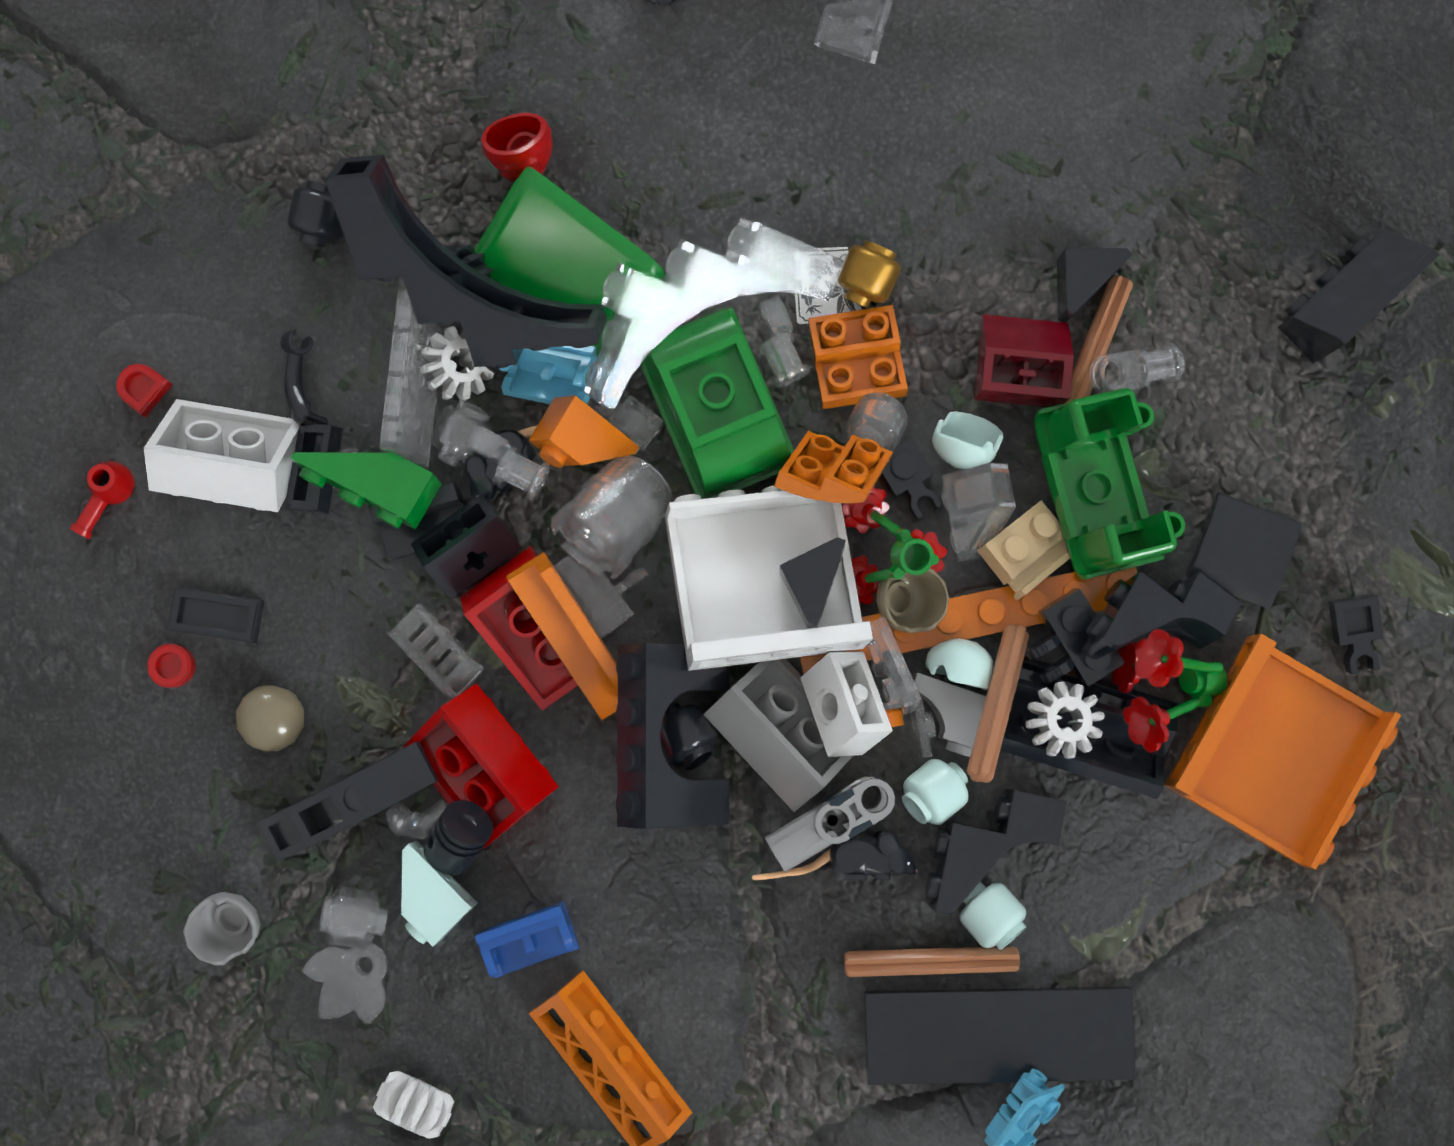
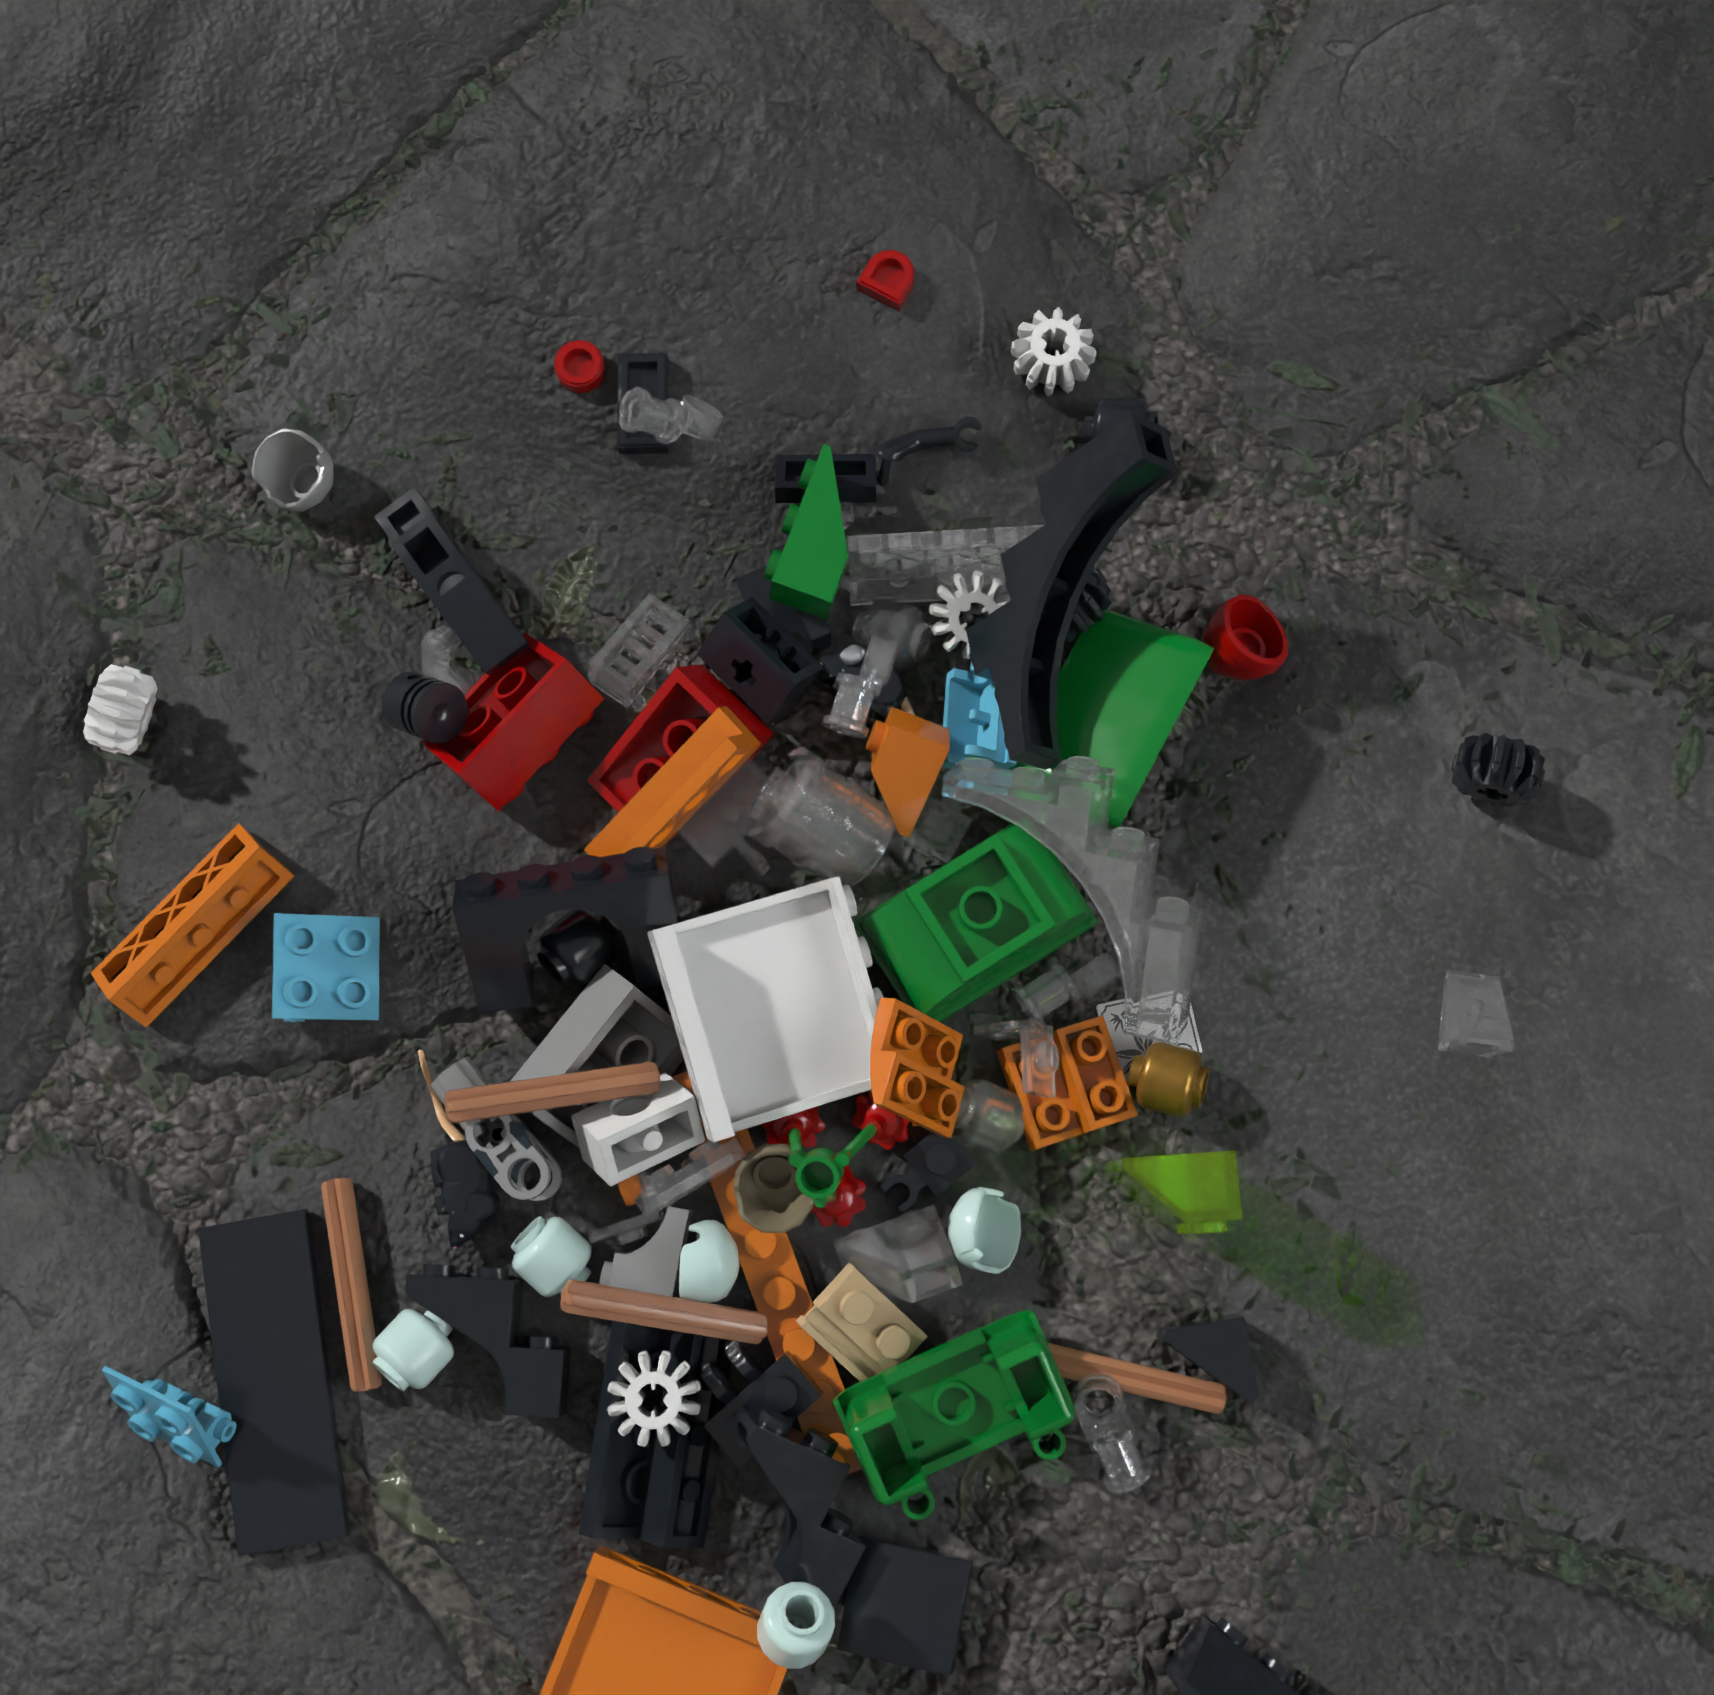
camera: 85 degrees right, 5 degrees down
red bar [69,461,135,539] -> none
white slope [144,399,299,512] -> none
dark tan hair [236,684,304,751] -> none
clear plate [303,943,388,1024] -> none
clear head [318,887,387,949] -> none
light aqua slope [401,841,478,947] -> none
blue hinge [475,901,580,978] -> none
black slope [779,537,846,629] -> none
dark red slope [974,314,1074,408] -> none
red plant [1111,629,1227,753] -> none
none -> medium azure hinge [272,913,380,1023]
none -> nougat axle [444,1061,661,1123]
none -> clear connector [619,387,723,444]
none -> light aqua head [757,1582,835,1669]
none -> clear bracket [973,1019,1059,1098]
none -> white gear [1011,307,1096,397]
none -> clear neon green slope [1104,1150,1242,1234]

